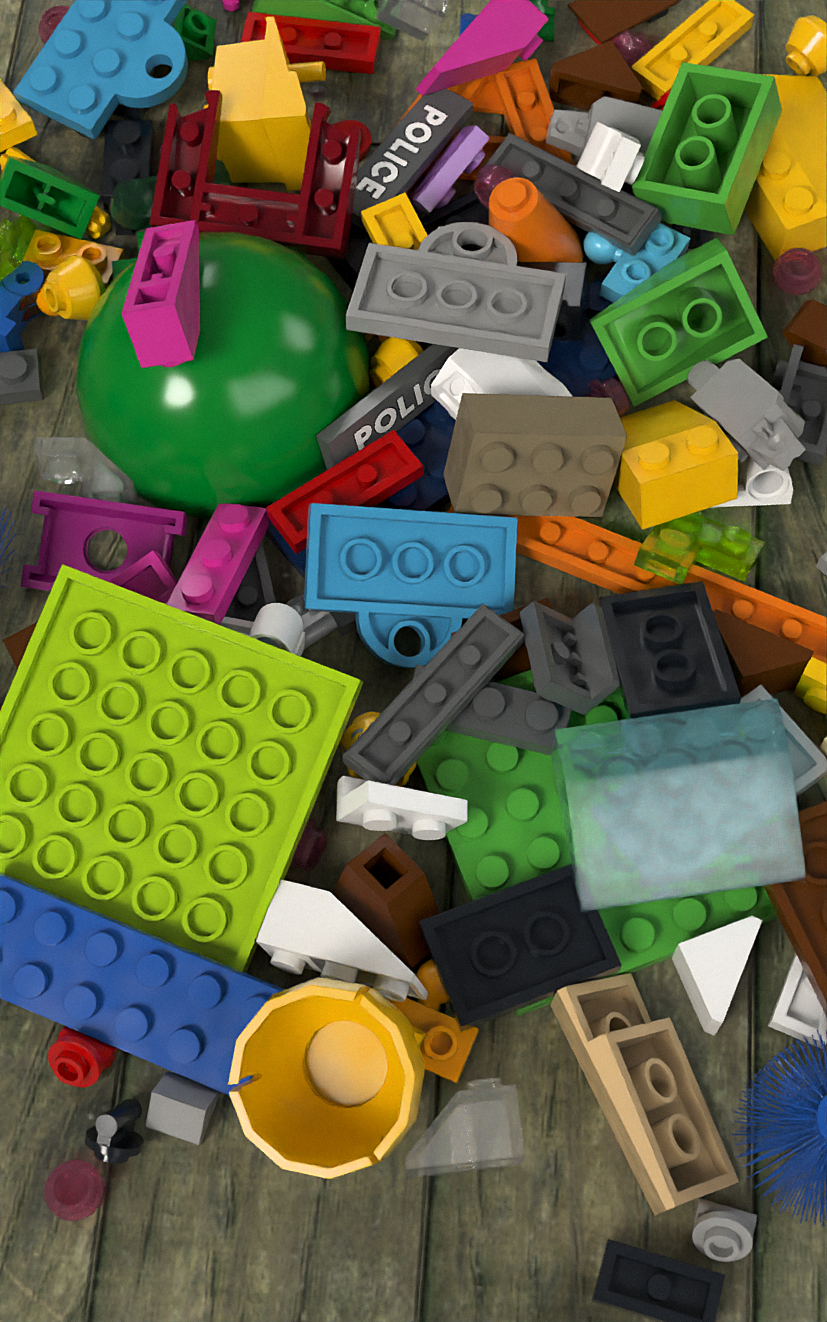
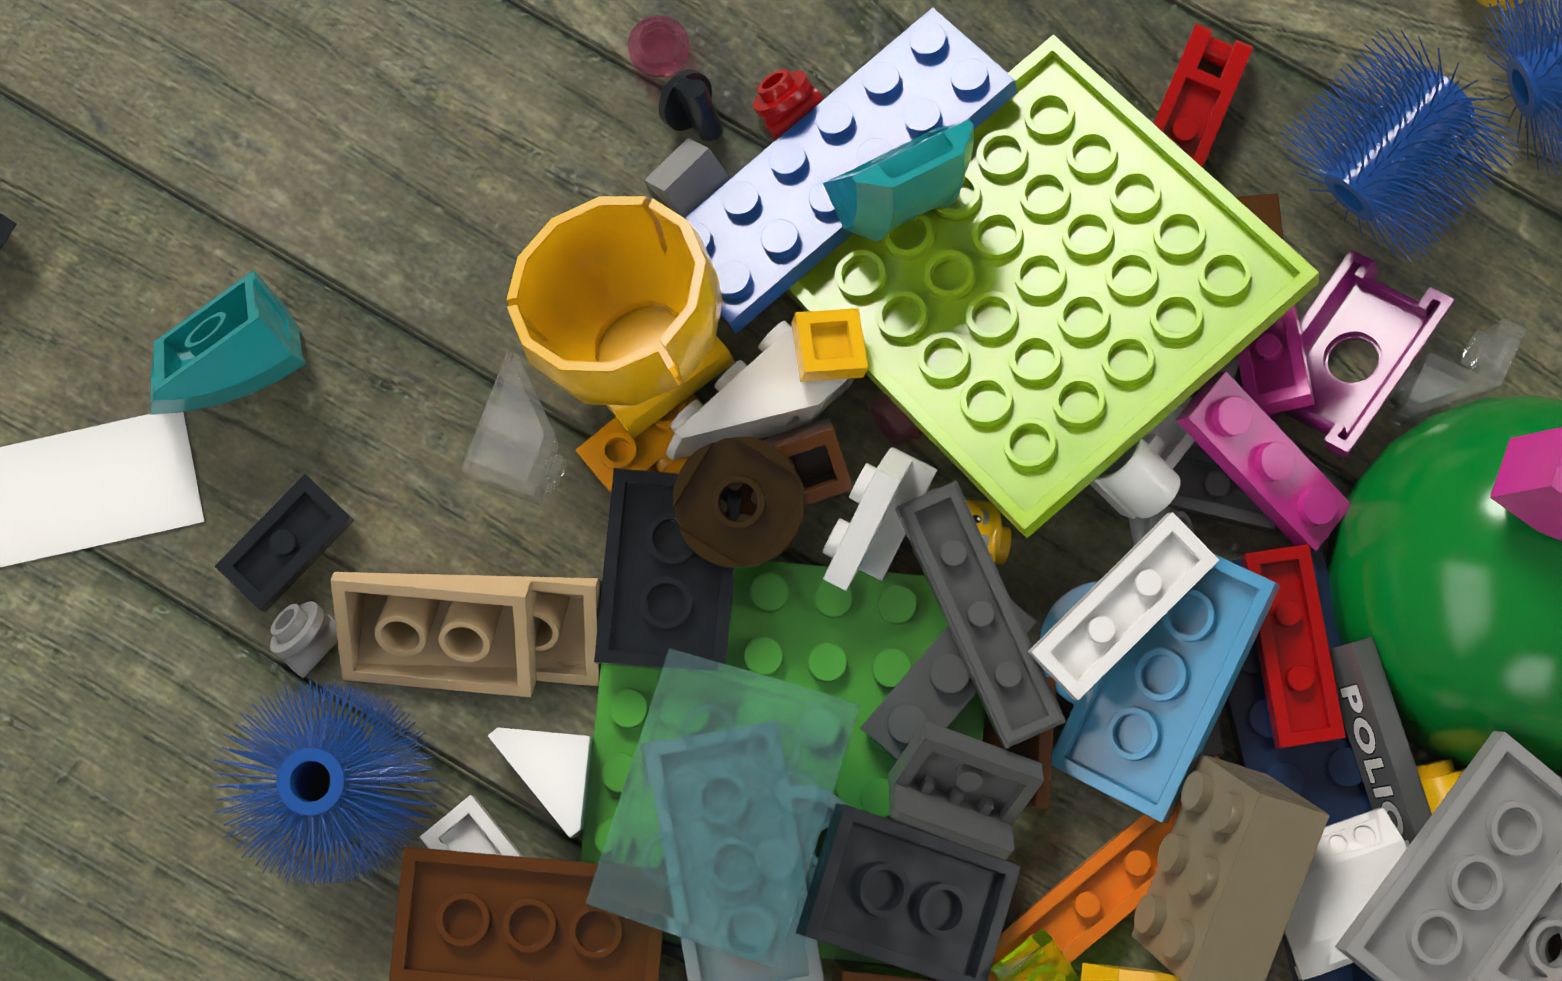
camera: 115 degrees right, 15 degrees up
none -> dark brown plate [673,437,806,568]
none -> yellow plate [791,308,868,382]
none -> teal slope [823,119,974,241]
none -> white plate [1028,512,1219,700]

